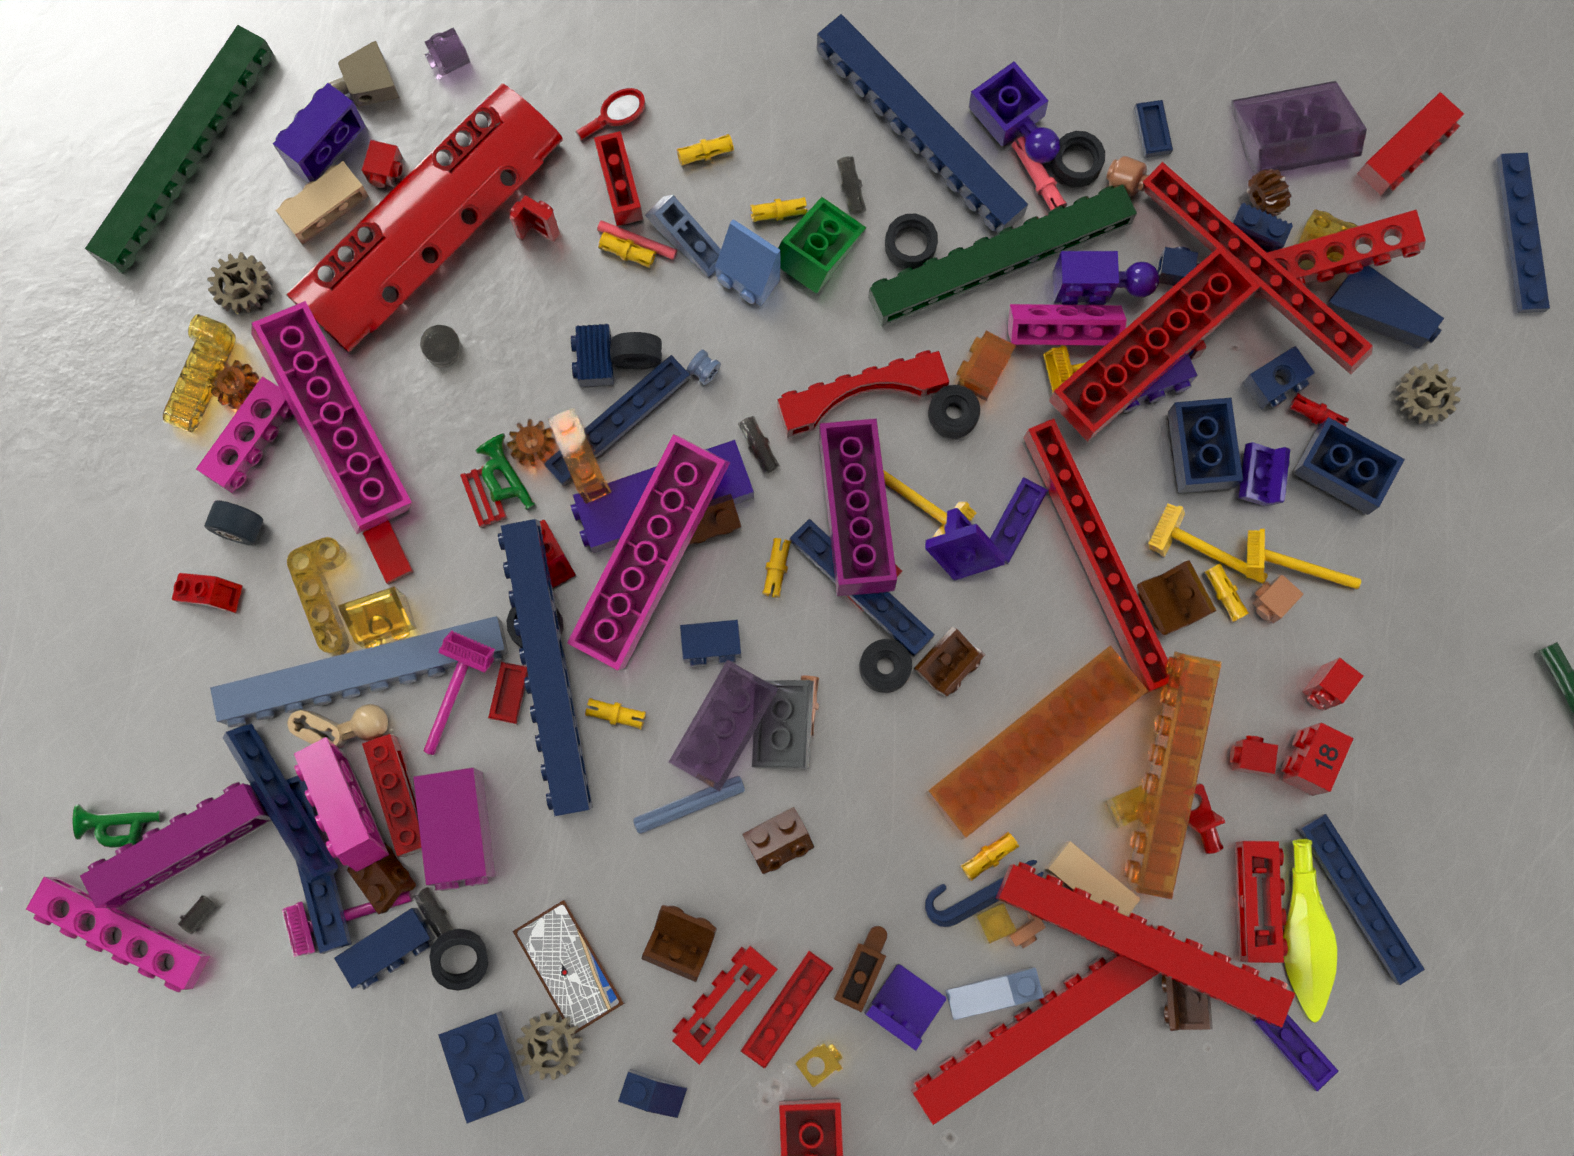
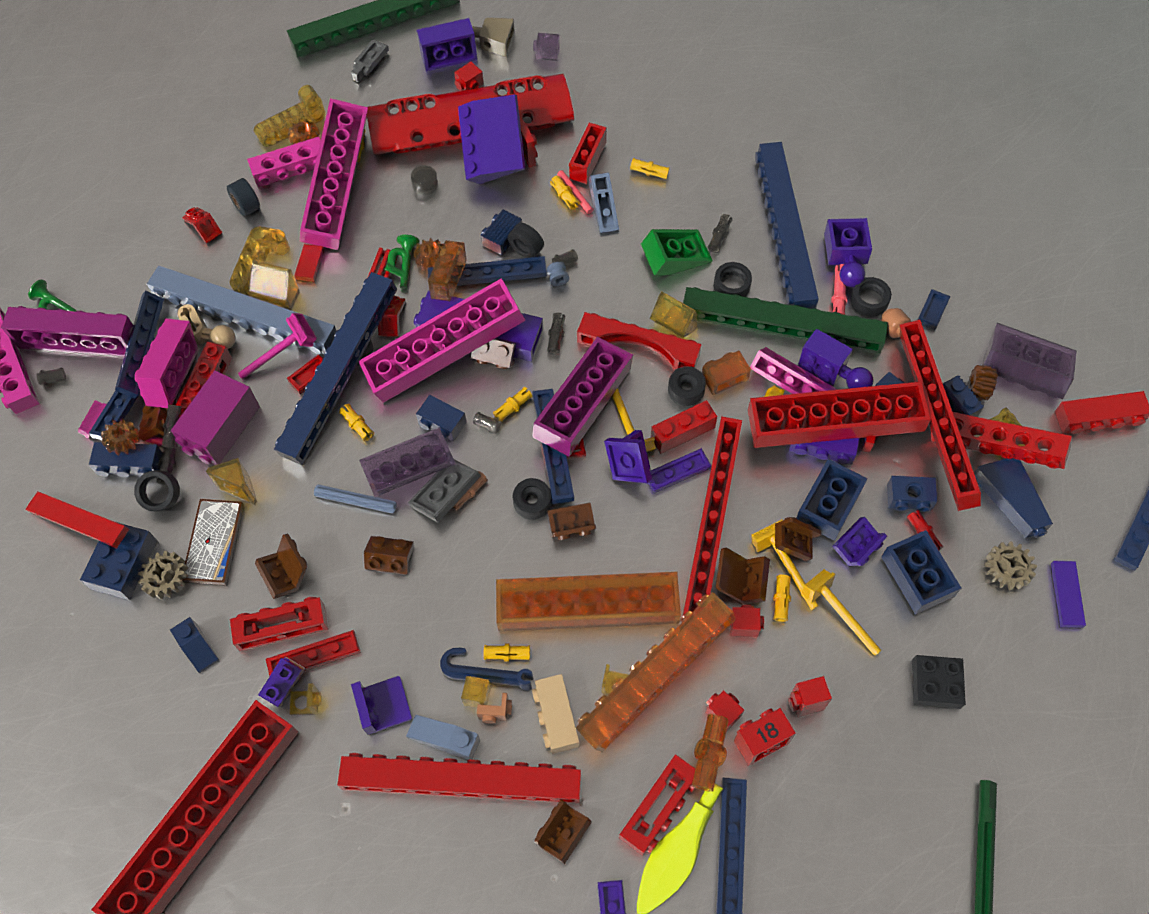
camera: 40 degrees right, 15 degrees down
dark tan gear [207,252,271,314] -> none
tan brick [276,161,369,245] -> none
red piece [575,88,646,140] -> none
medium blue slope [715,219,780,306] -> none
yellow pin [750,197,807,223] -> none
reddish brown brick [833,926,887,1012] -> none
red brick [996,862,1296,1028] -> none
red bracket [1176,783,1225,854] -> none
nougat brick [1252,575,1304,623] -> none
none -> red tile [25,491,129,548]
none -> clear orange gear [101,418,140,456]
none -> clear smoke pin [161,405,182,449]
none -> clear yellow slope [206,458,257,505]
none -> dark purple hips [258,657,306,707]
none -> dark grey hinge [351,39,389,82]
none -> dark purple slope [458,94,525,184]
none -> clear smoke pin [473,412,501,433]
none -> clear smoke pin [552,249,578,266]
none -> clear yellow slope [650,292,697,338]
none -> red brick [650,400,718,454]
none -> clear orange piece [692,714,728,792]
none -> red brick [730,605,764,637]
none -> reddish brown bracket [775,517,822,561]
none -> black brick [912,655,966,709]
none -> dark purple tile [1051,561,1086,628]

